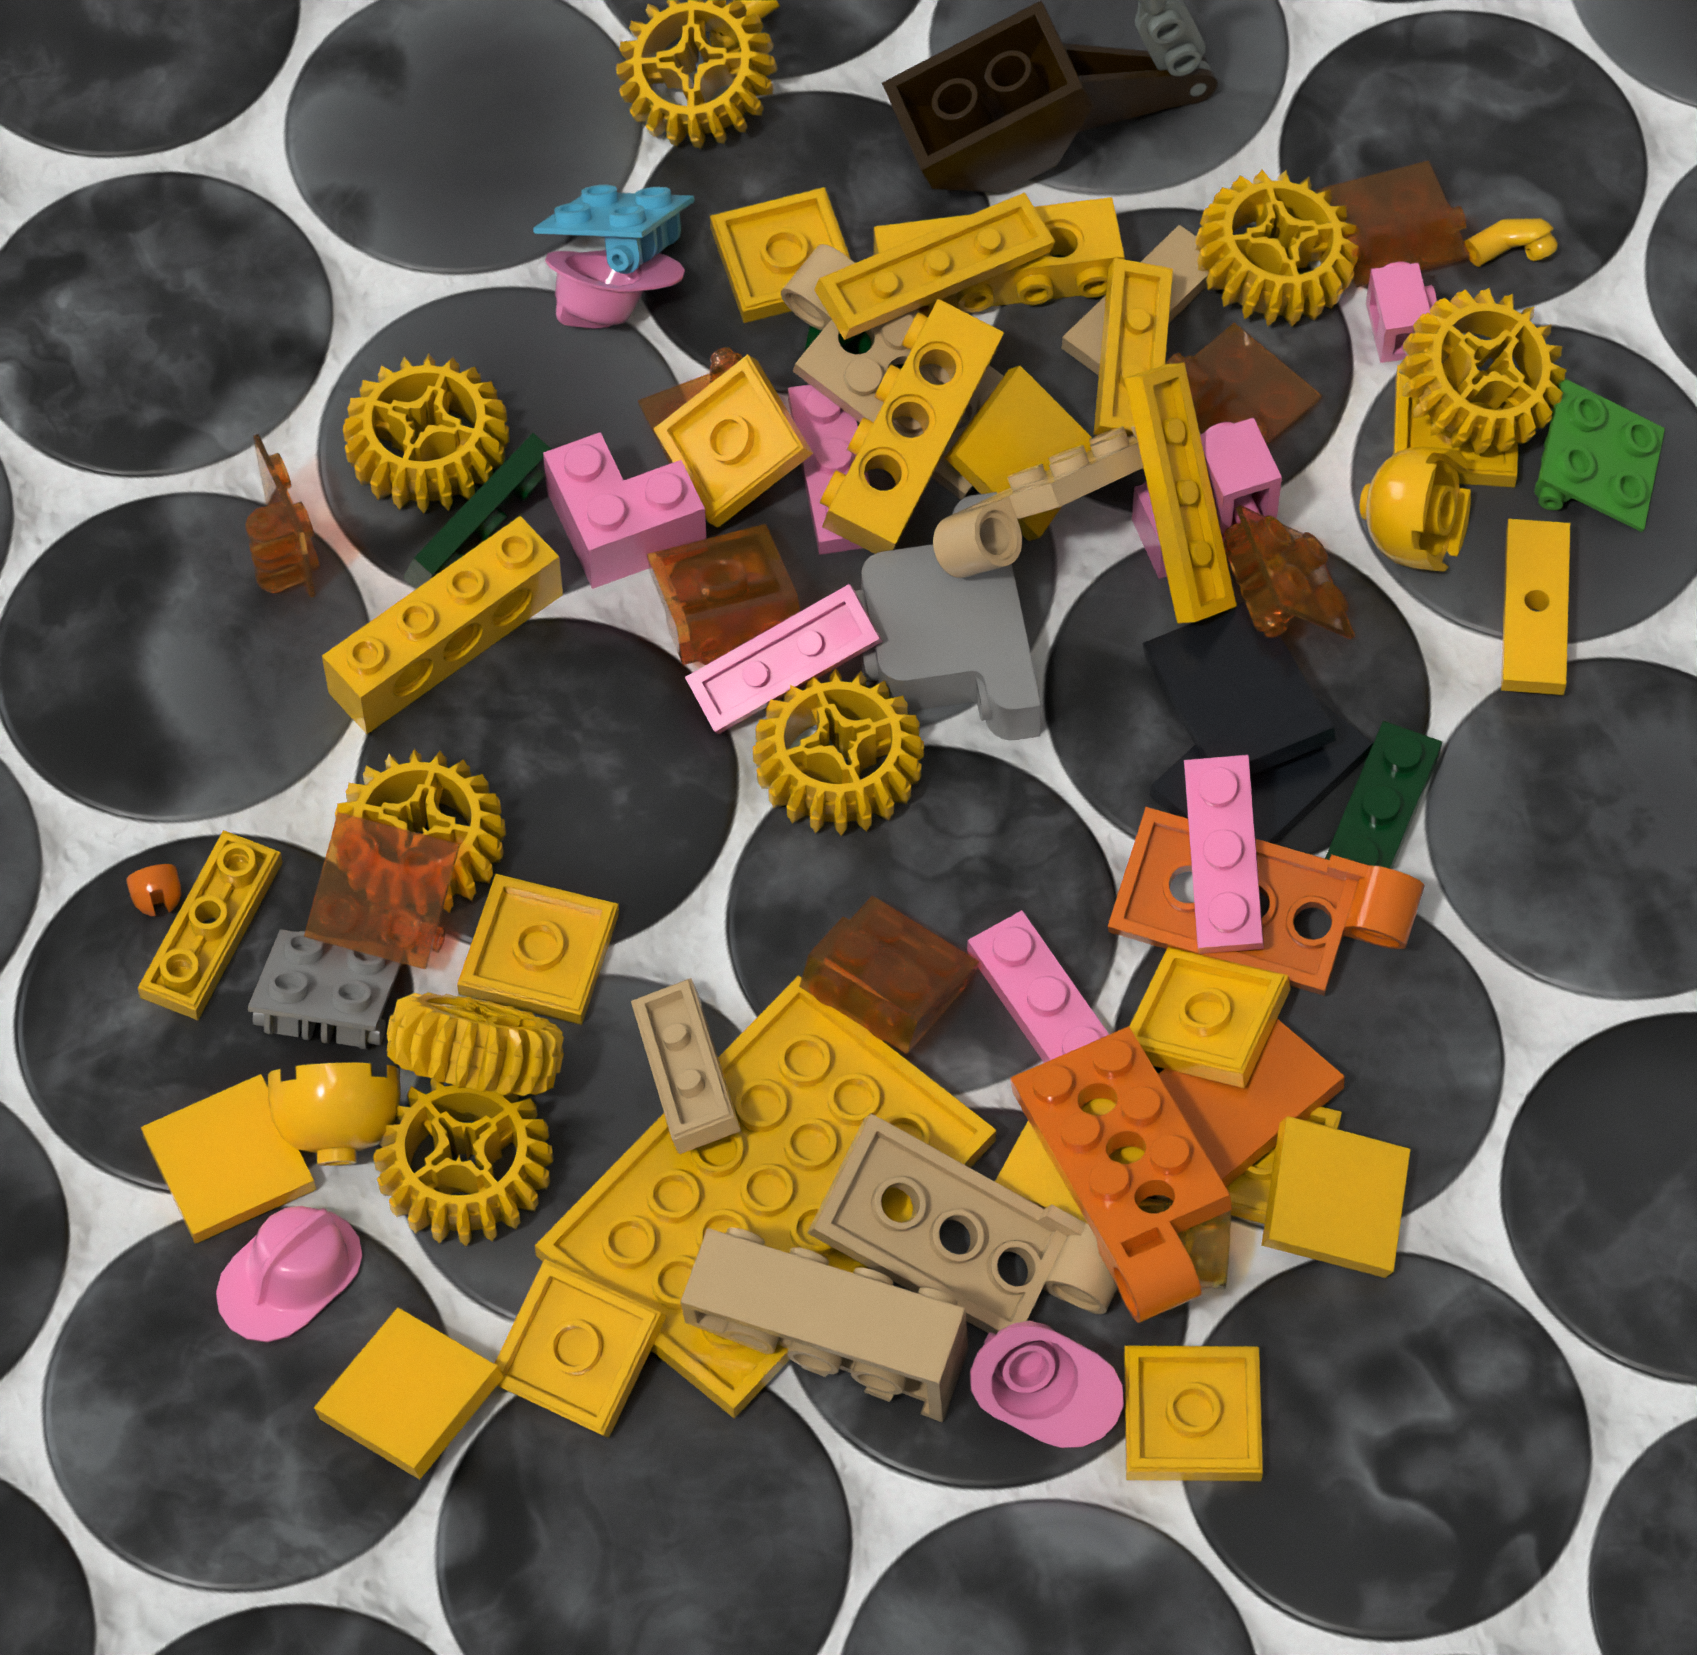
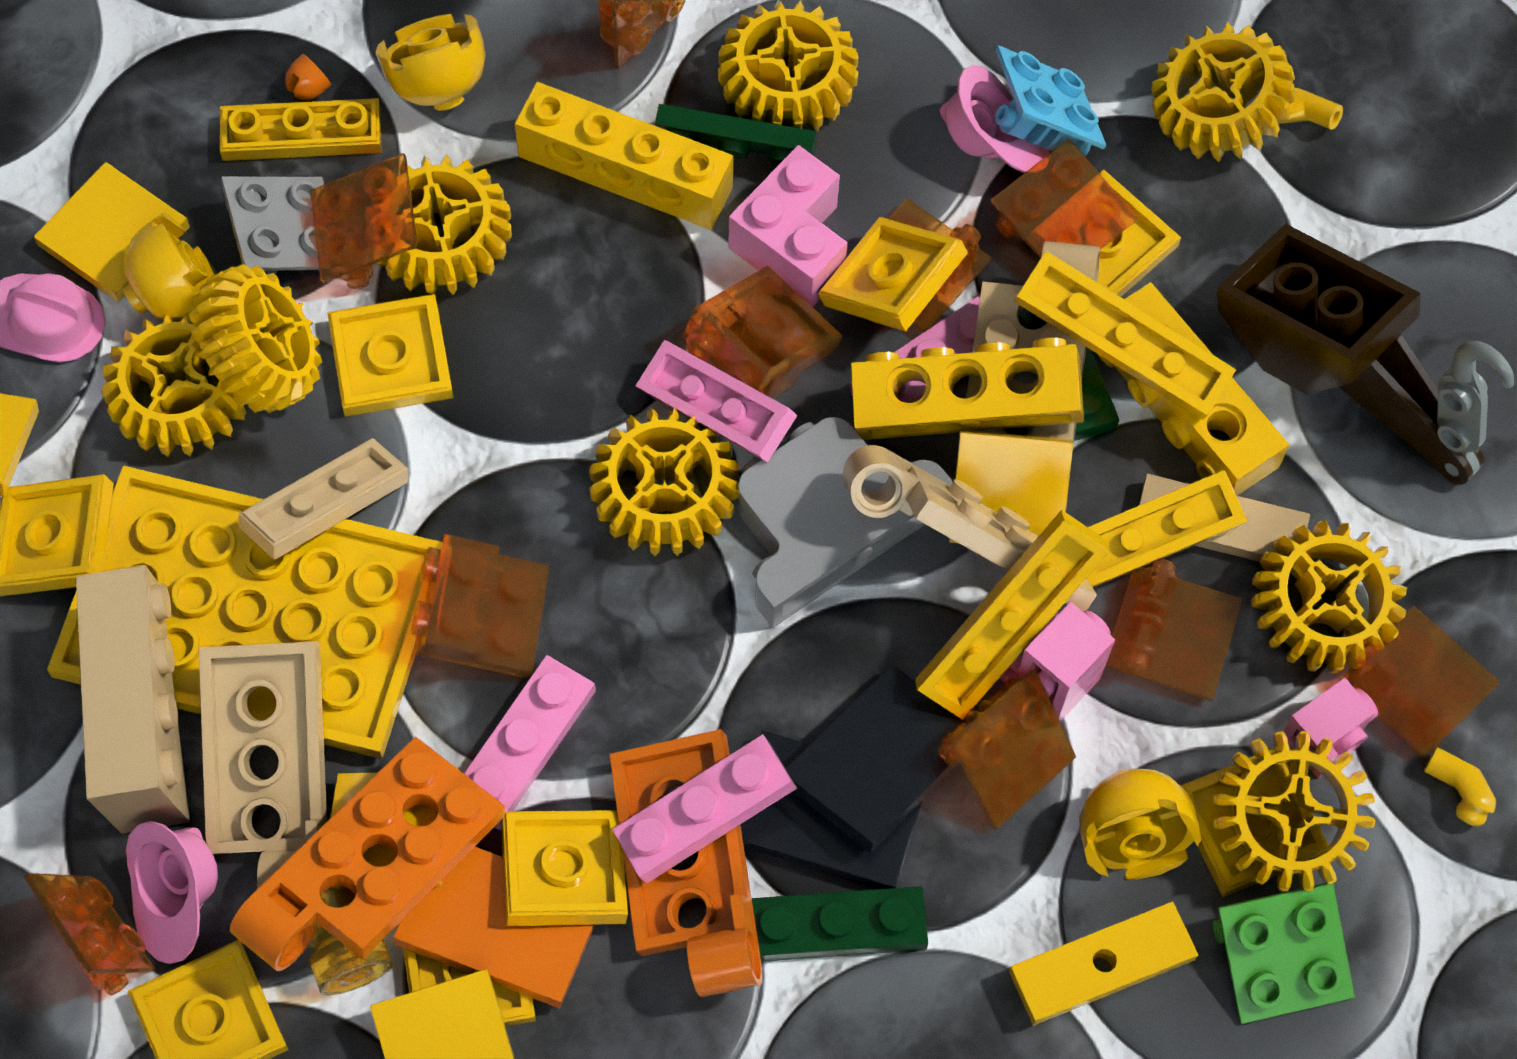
camera: 60 degrees right, 5 degrees up
none -> clear orange hinge [24,873,155,996]
none -> yellow cylinder [375,14,486,111]
none -> clear orange hinge [990,139,1139,259]

